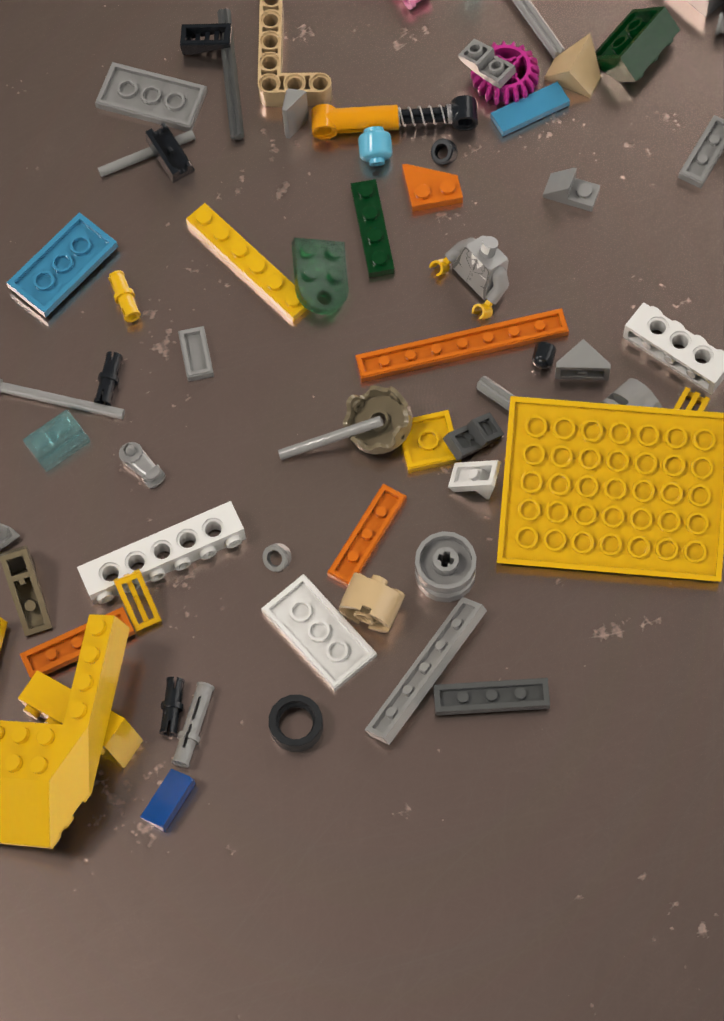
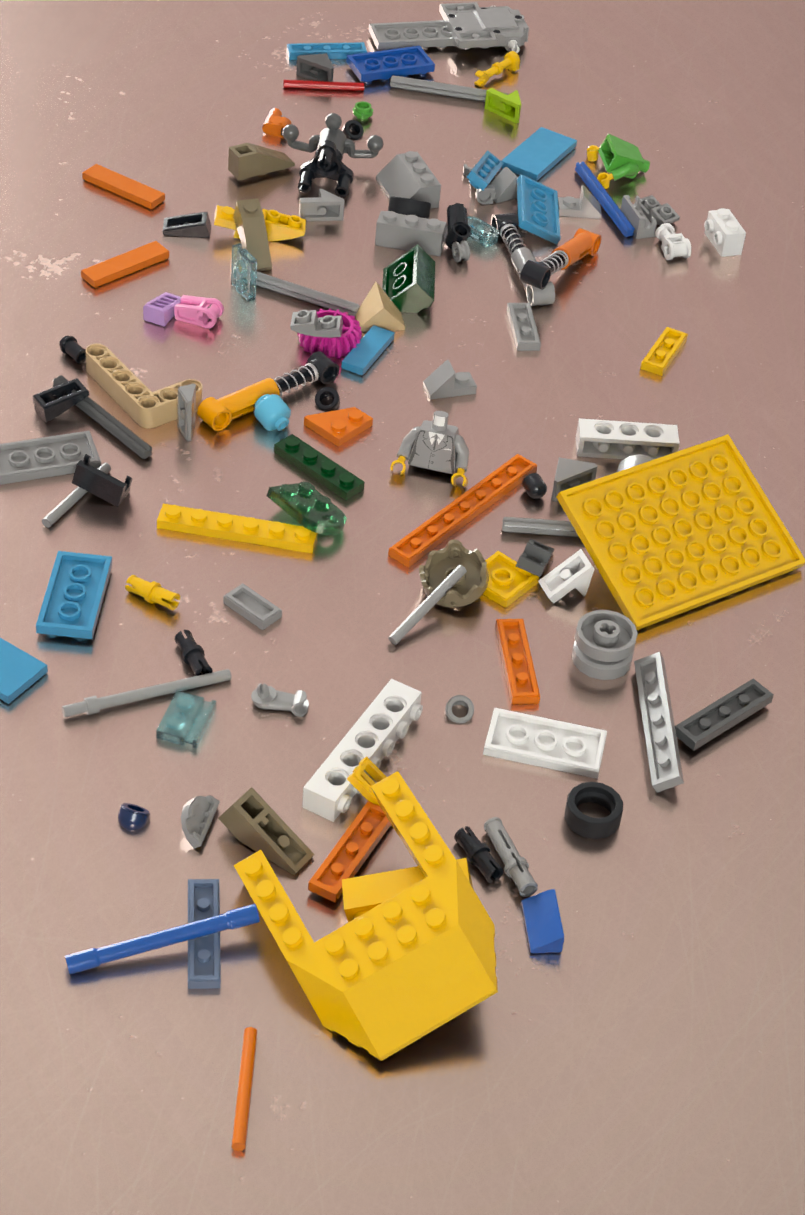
camera: 45 degrees left, 25 degrees down
tan brick [339,573,405,633] -> none

